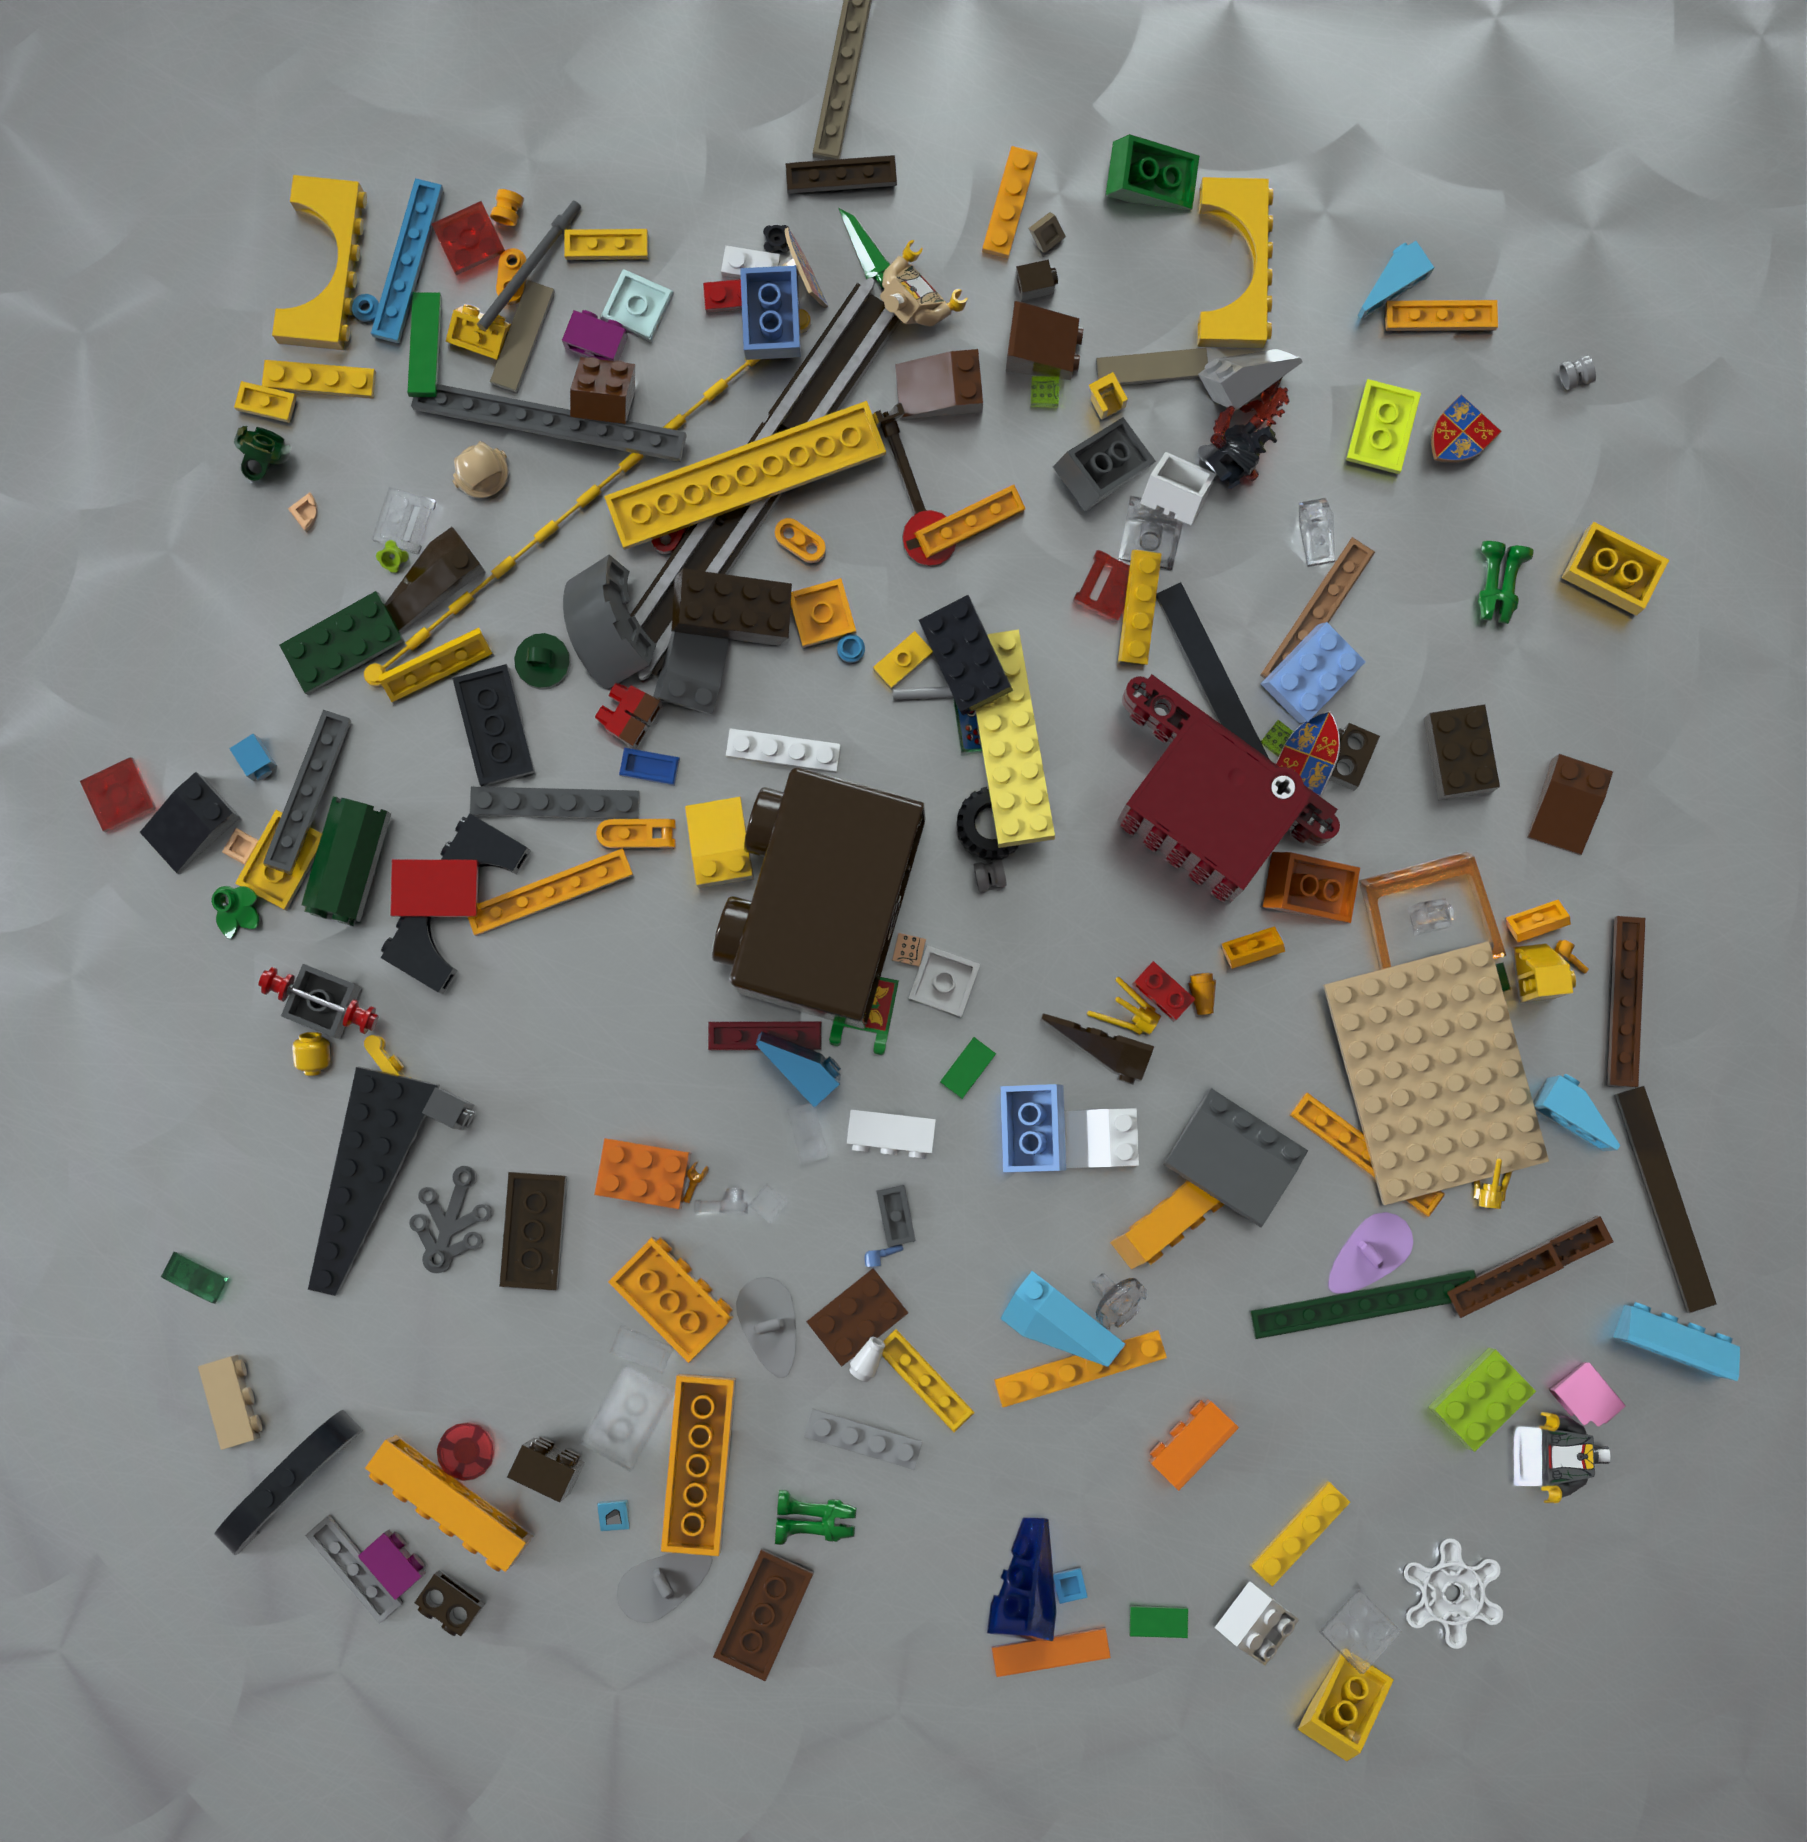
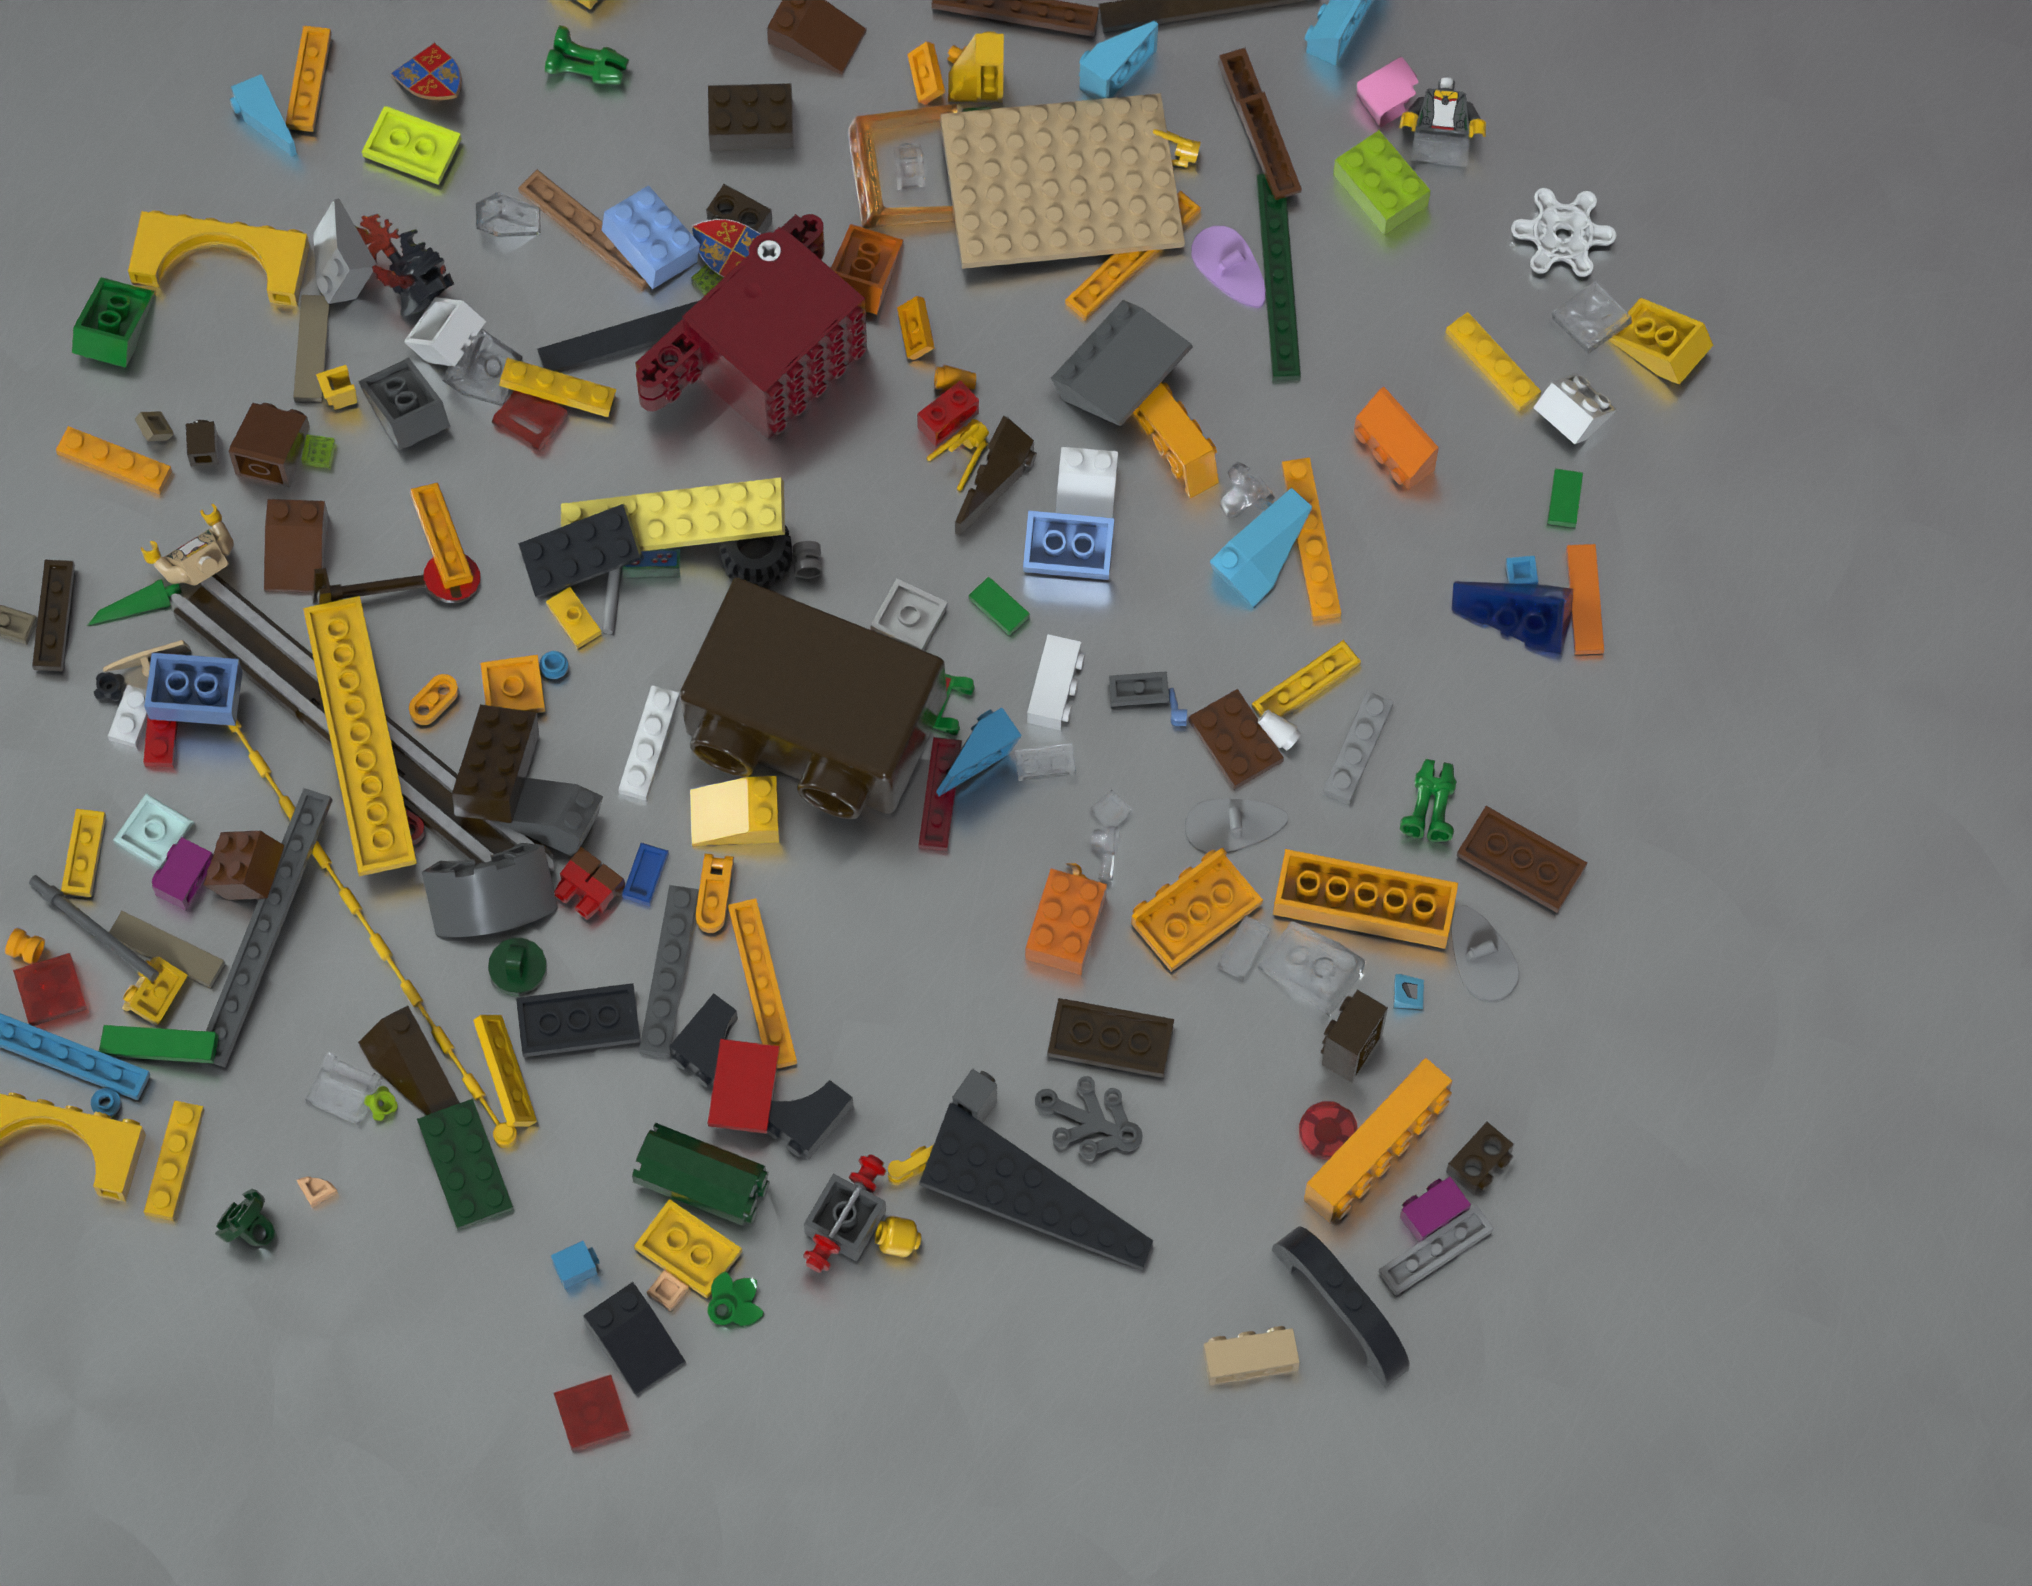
camera: 85 degrees left, 15 degrees down
clear green slope [161,1251,228,1304] -> none
yellow plate [234,381,297,423] -> none
dark grey plate [263,710,351,875] -> none
tan helmet [452,441,509,498] -> none
light orange plate [496,248,527,305] -> none

